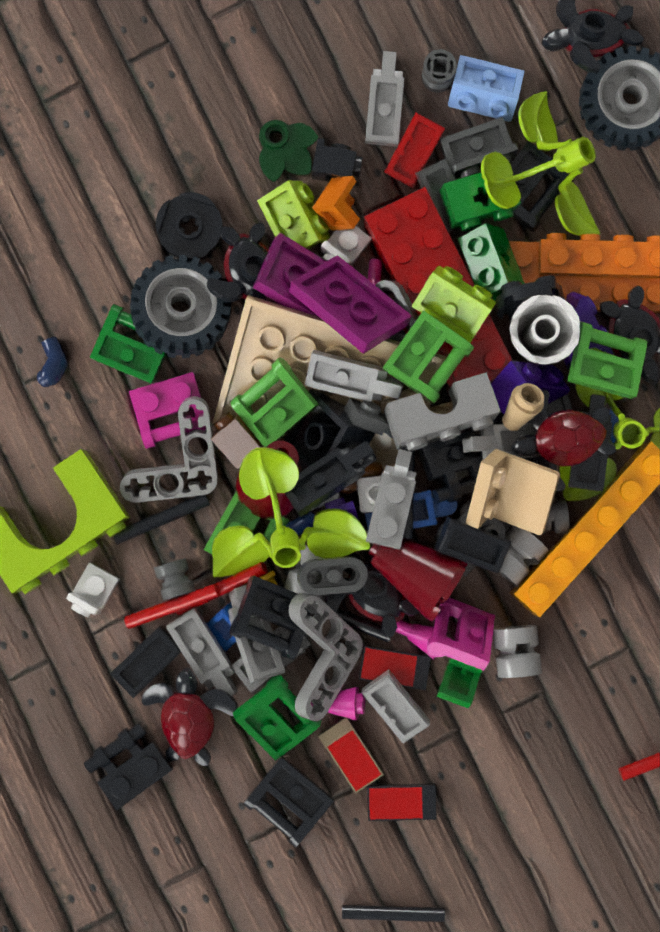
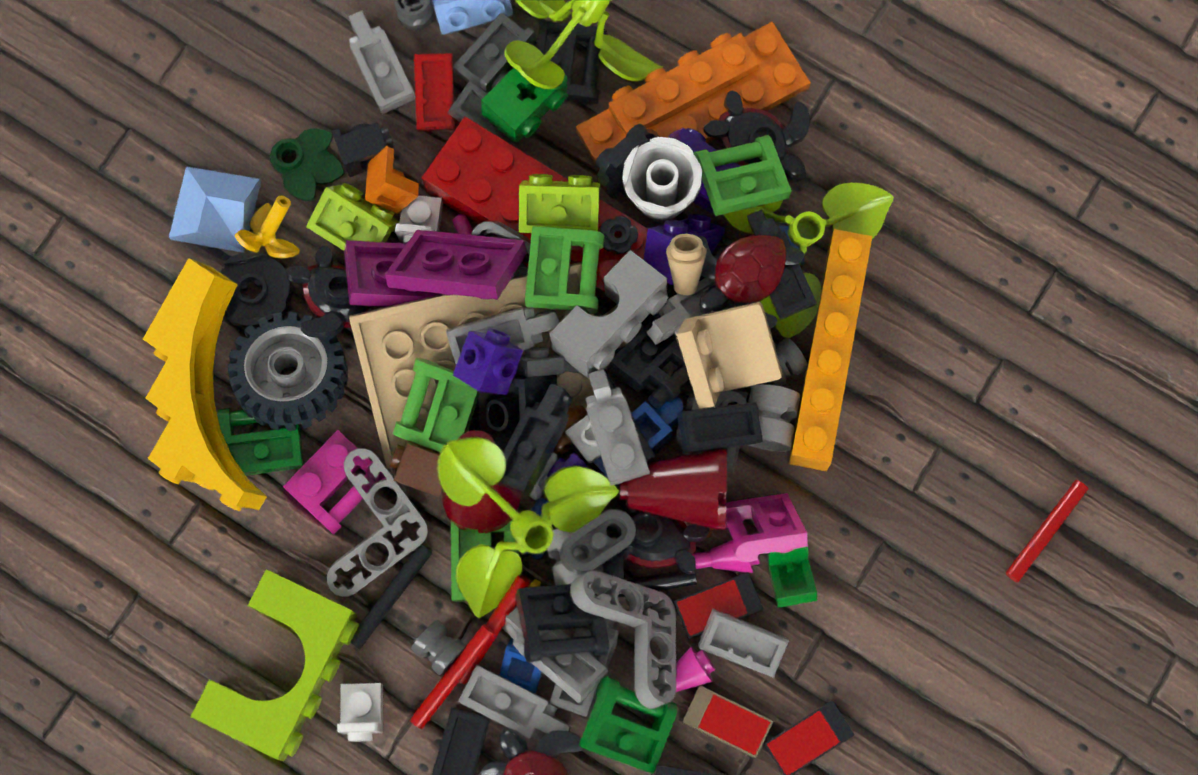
camera: 25 degrees left, 10 degrees down
dark blue arm [37,337,67,387] -> none
green brick [458,223,525,301] -> none
light grey wheel [493,625,542,678] -> none
none -> yellow arch [143,258,267,511]
none -> light blue slope [169,166,261,252]
none -> yellow plant [235,196,300,258]
none -> dark purple brick [453,328,523,395]
none -> black plate [599,216,638,254]

